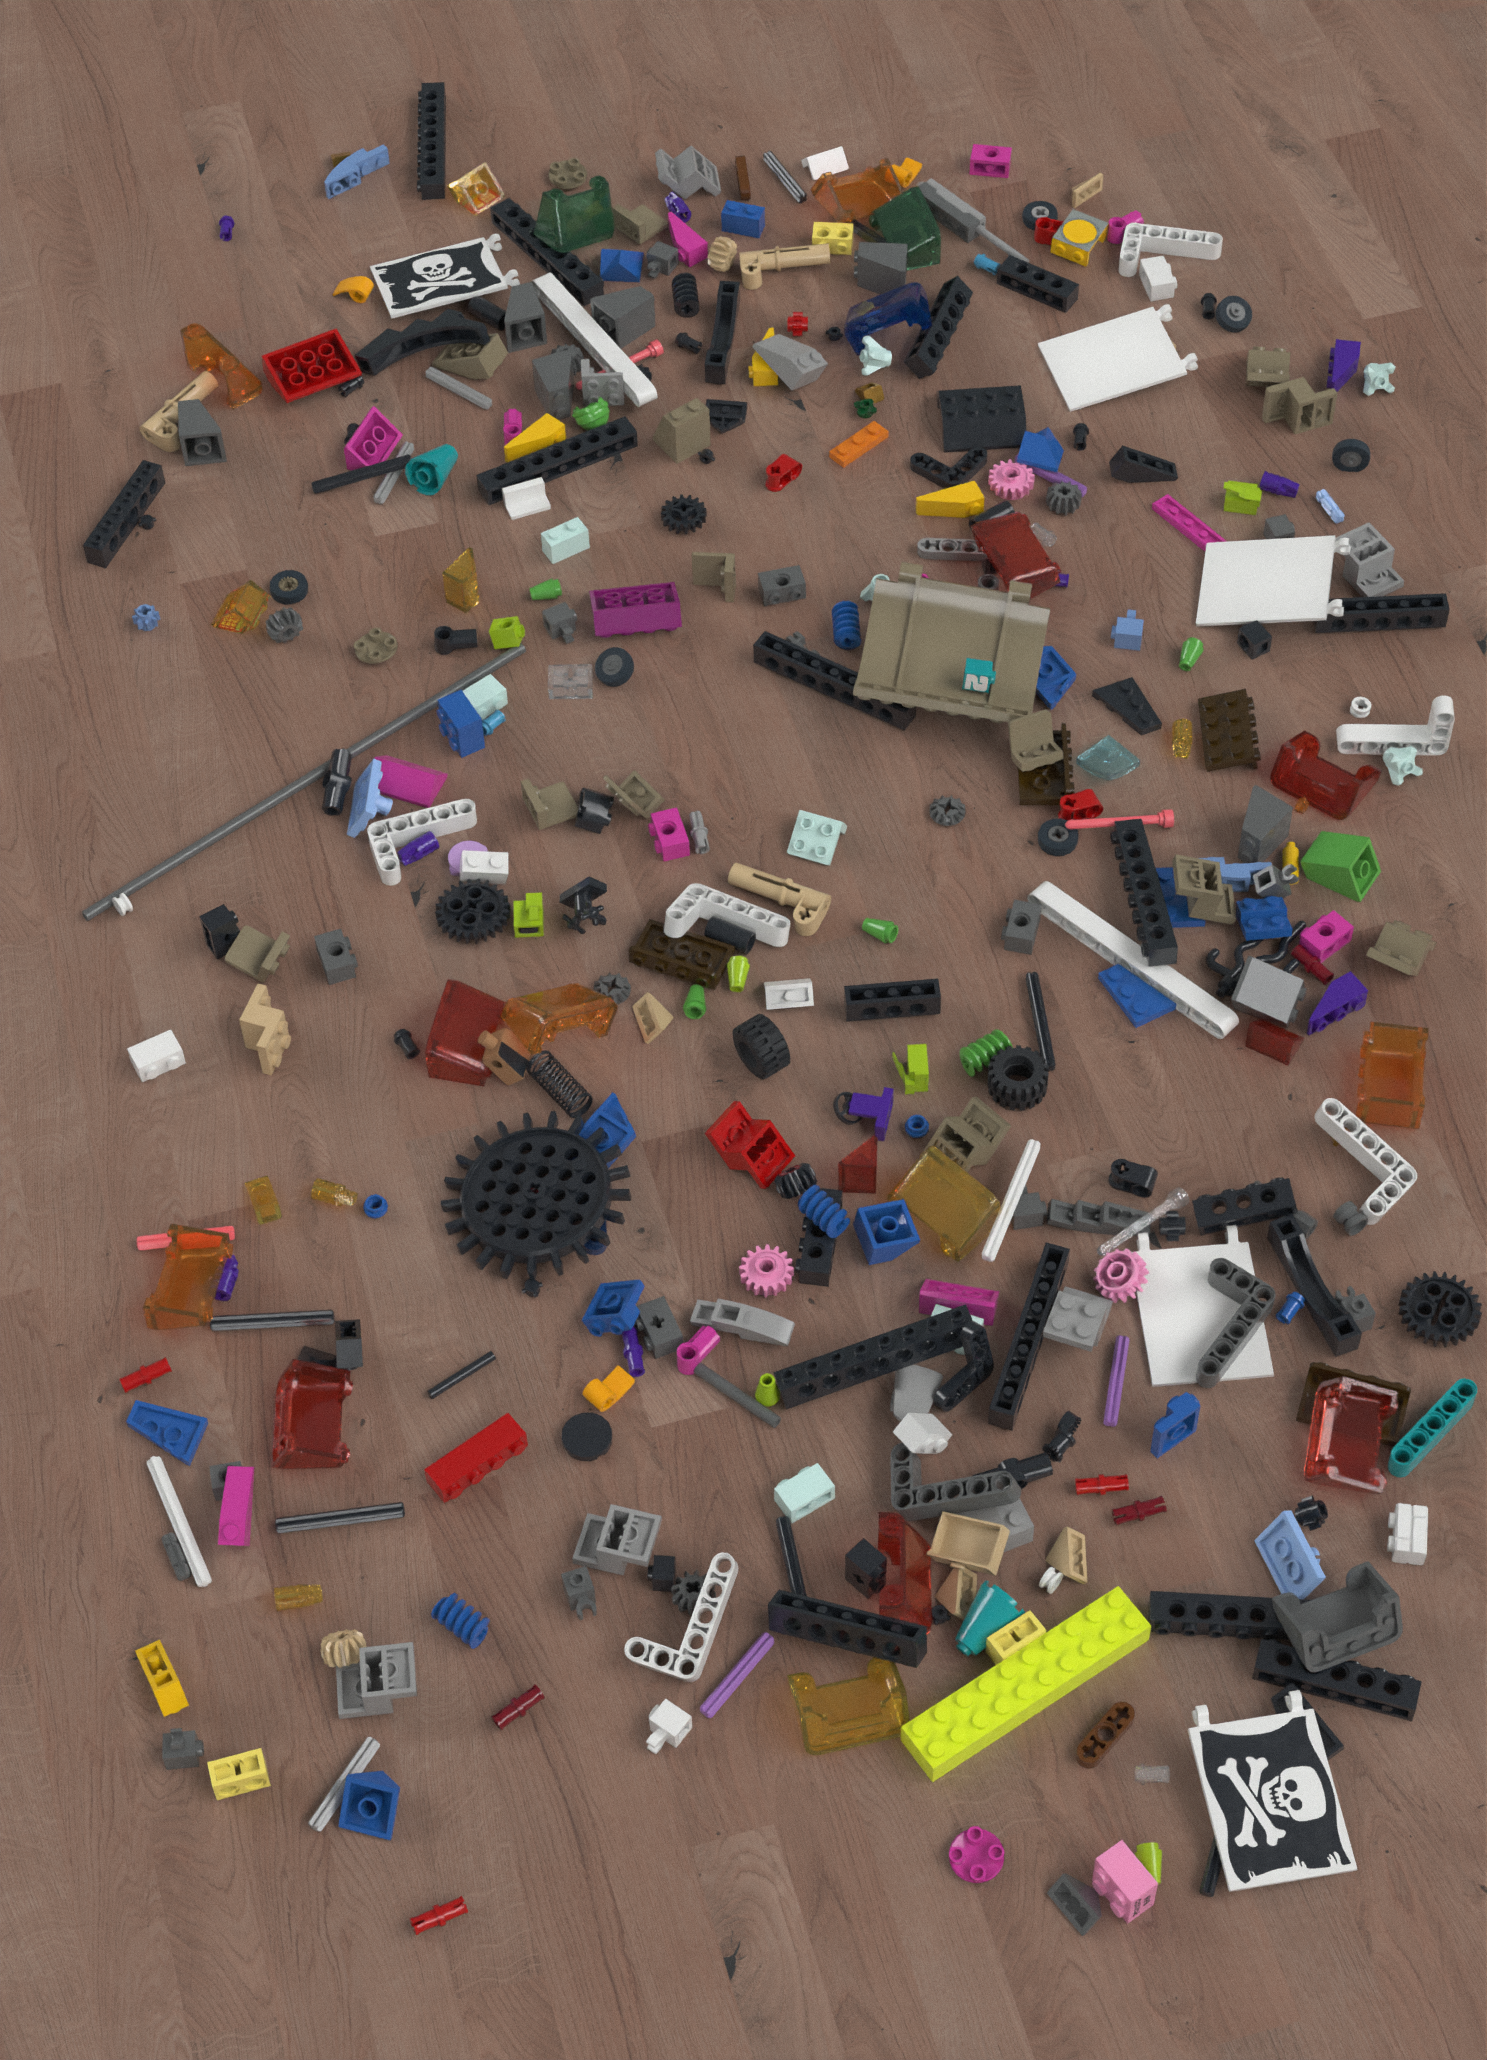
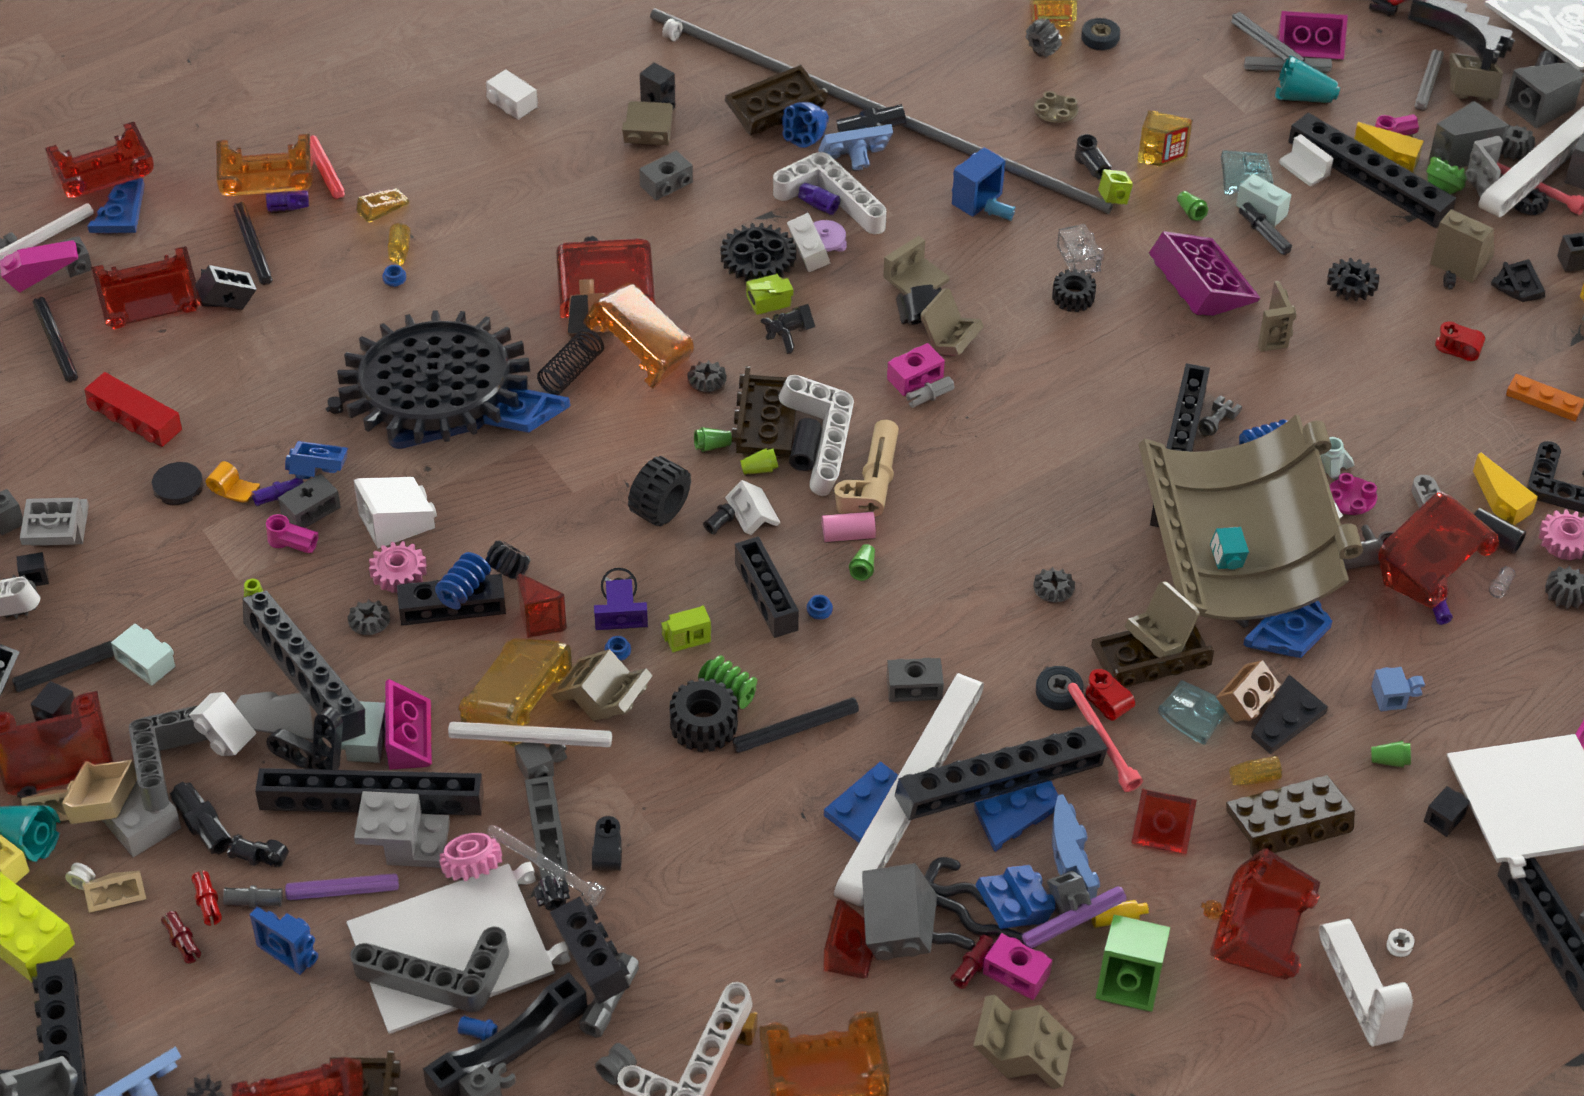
camera: 70 degrees right, 5 degrees down
red pin [119,1357,172,1393] -> none
tan bracket [239,984,291,1075] -> none
dark pink slope [374,755,448,808] -> none
black bar [427,1351,496,1399] -> none
light aqua brick [463,674,508,719] -> none
dark grey brick [542,602,577,644] -> none
black wheel [595,647,634,687] -> none
tan slope [632,993,674,1044] -> none
light grey slope [690,1299,795,1347] -> none
dark grey piece [694,1363,781,1428] -> none
red bracket [704,1101,795,1189] -> none
dark grey brick [758,565,806,606] -> none
light aqua bracket [787,810,847,866] -> none
blue slope [853,1199,920,1265] -> none
dark tan bracket [1172,854,1236,925] -> none
dark grey slope [1238,785,1293,863] -> none
dark purple slope [1307,971,1368,1035] -> none
light aqua rock [1383,746,1423,786] -> none
none -> clear red windscreen [45,122,154,198]
none -> dark grey pin [223,885,283,908]
none -> dark grey gear [347,599,390,635]
none -> white slope [354,477,437,549]
none -> black pin [703,503,735,534]
none -> dark brown bracket [725,65,828,136]
none -> blue piece [782,102,829,148]
none -> blue plate [806,595,833,619]
none -> bright pink brick [821,512,876,542]
none -> medium lavender axle [1022,887,1127,949]
none -> black tyre [1052,269,1096,312]
none -> clear red slope [1131,788,1197,855]
none -> medium nougat brick [1216,660,1280,722]
none -> clear light blue plate [1220,150,1274,195]
none -> black axle [1239,202,1292,255]

